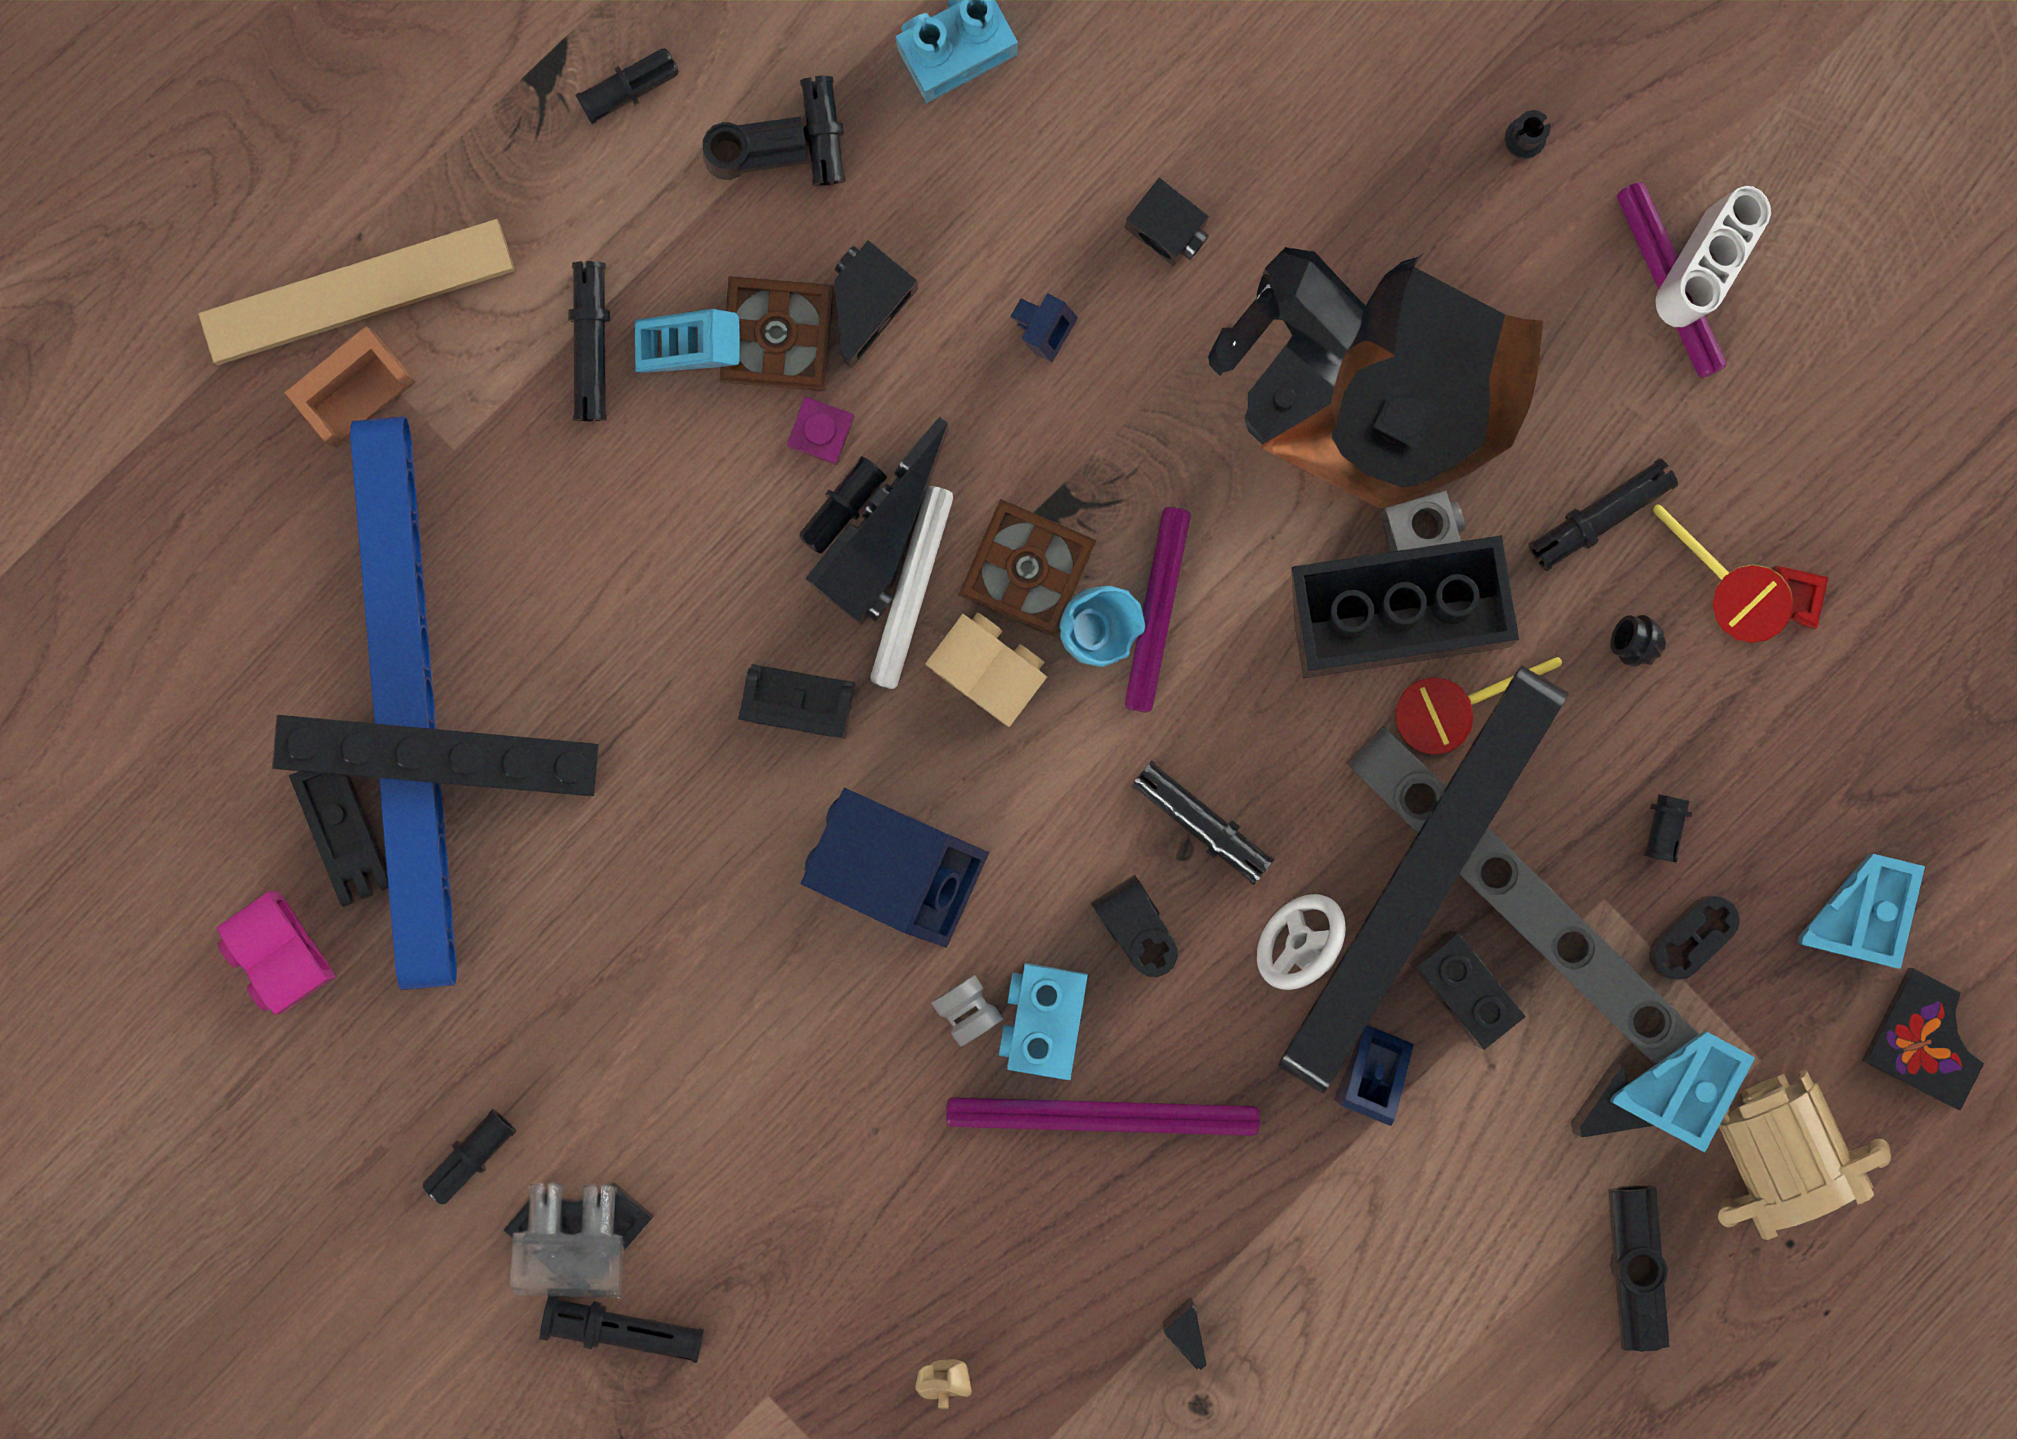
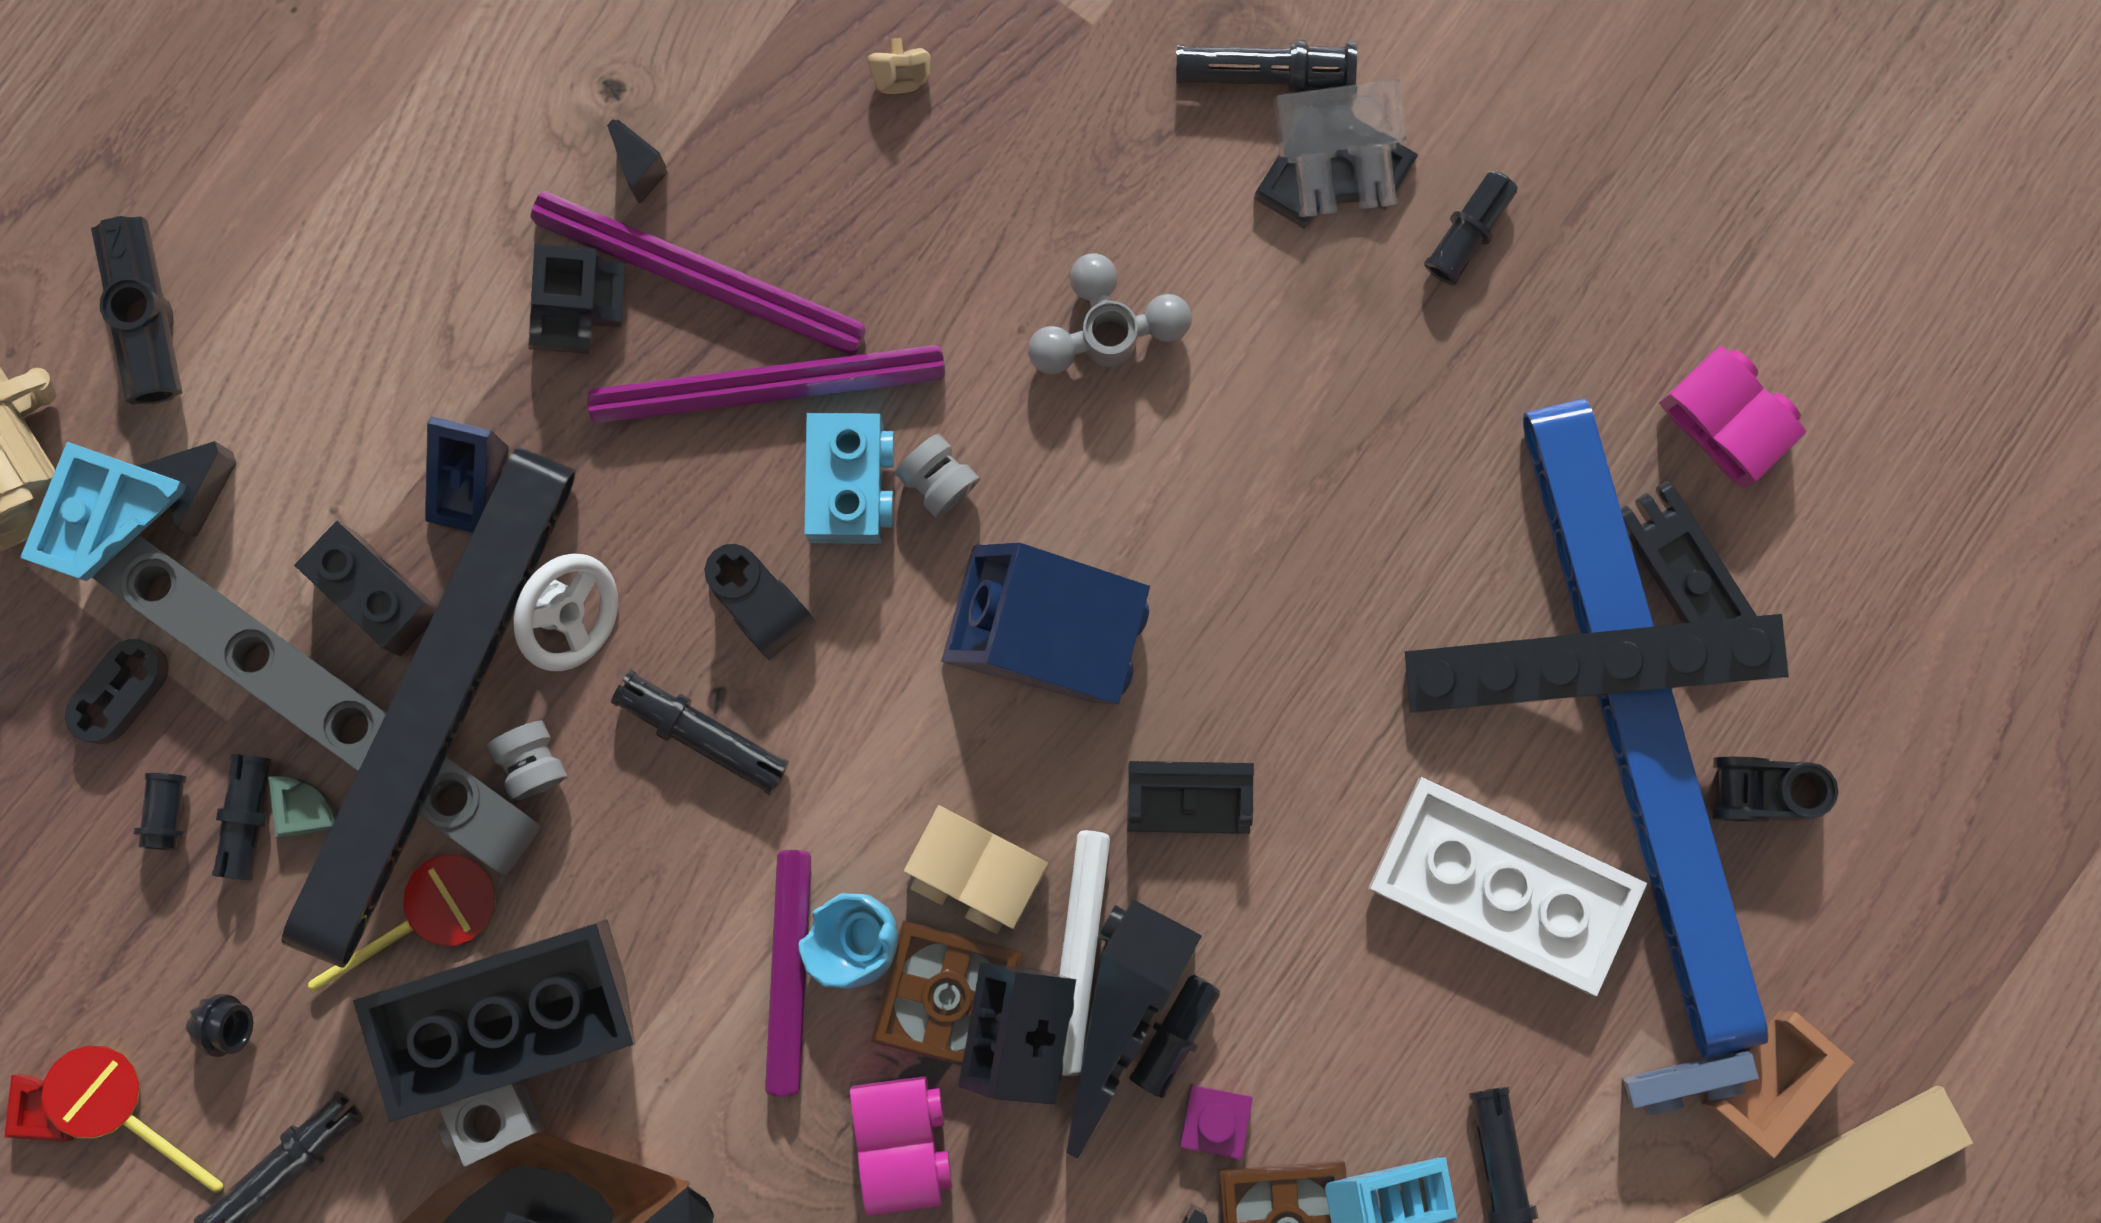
camera: 170 degrees right, 5 degrees down
none -> black pin [212,754,271,881]
none -> sand green tile [269,776,338,838]
none -> light grey wheel [486,720,568,802]
none -> black brick [528,244,625,354]
none -> magenta axle [530,192,866,355]
none -> dark pink brick [850,1076,953,1216]
none -> black brick [958,962,1077,1105]
none -> light grey piece [1028,253,1192,374]
none -> white plate [1368,777,1647,996]
none -> sand blue plate [1622,1050,1759,1115]
none -> black piece [1712,756,1839,822]

